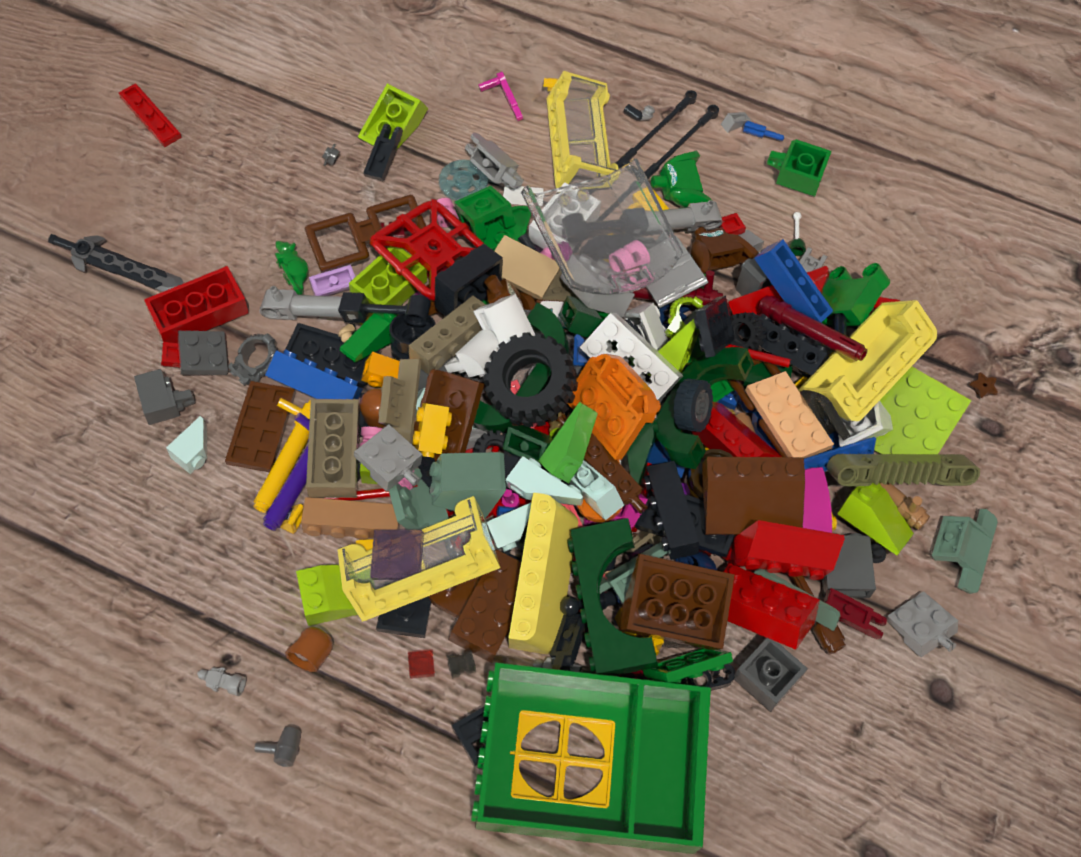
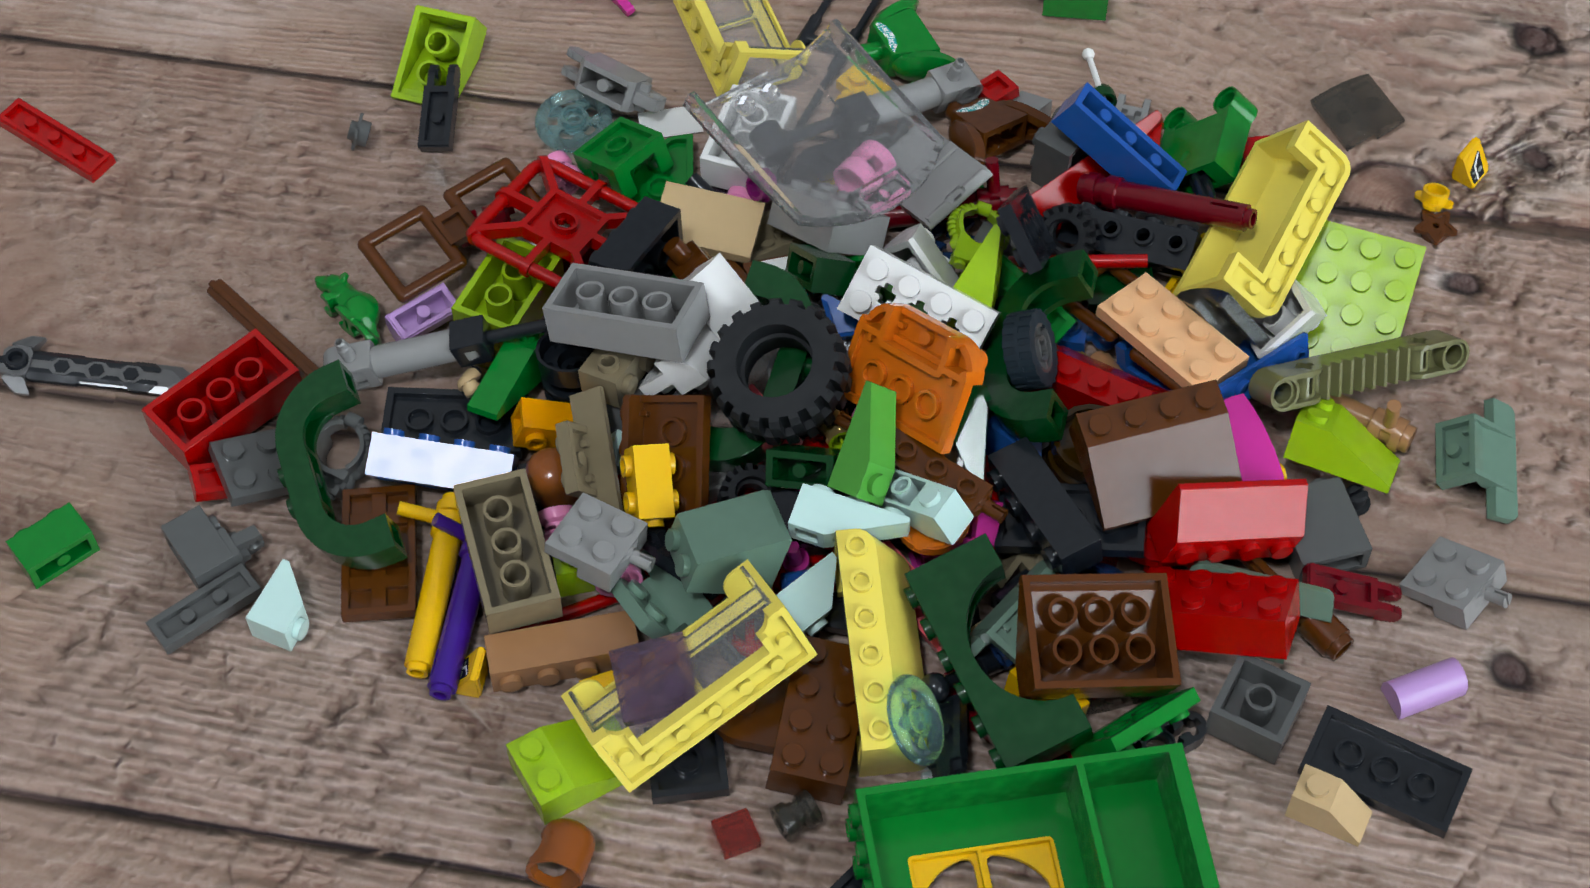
camera: 10 degrees left, 5 degrees down
none -> green brick [5,502,100,589]
none -> dark grey plate [146,562,262,655]
none -> reddish brown axle [207,279,319,380]
none -> dark green arch [275,359,408,569]
none -> light grey brick [542,263,710,363]
none -> clear light blue plate [887,674,944,766]
none -> tan slope [1285,764,1372,847]
none -> black plate [1297,705,1473,839]
none -> clear smoke slope [1310,74,1405,152]
none -> lavender brick [1380,657,1468,720]
none -> yellow plate [1414,183,1454,212]
none -> yellow slope [1451,137,1488,189]

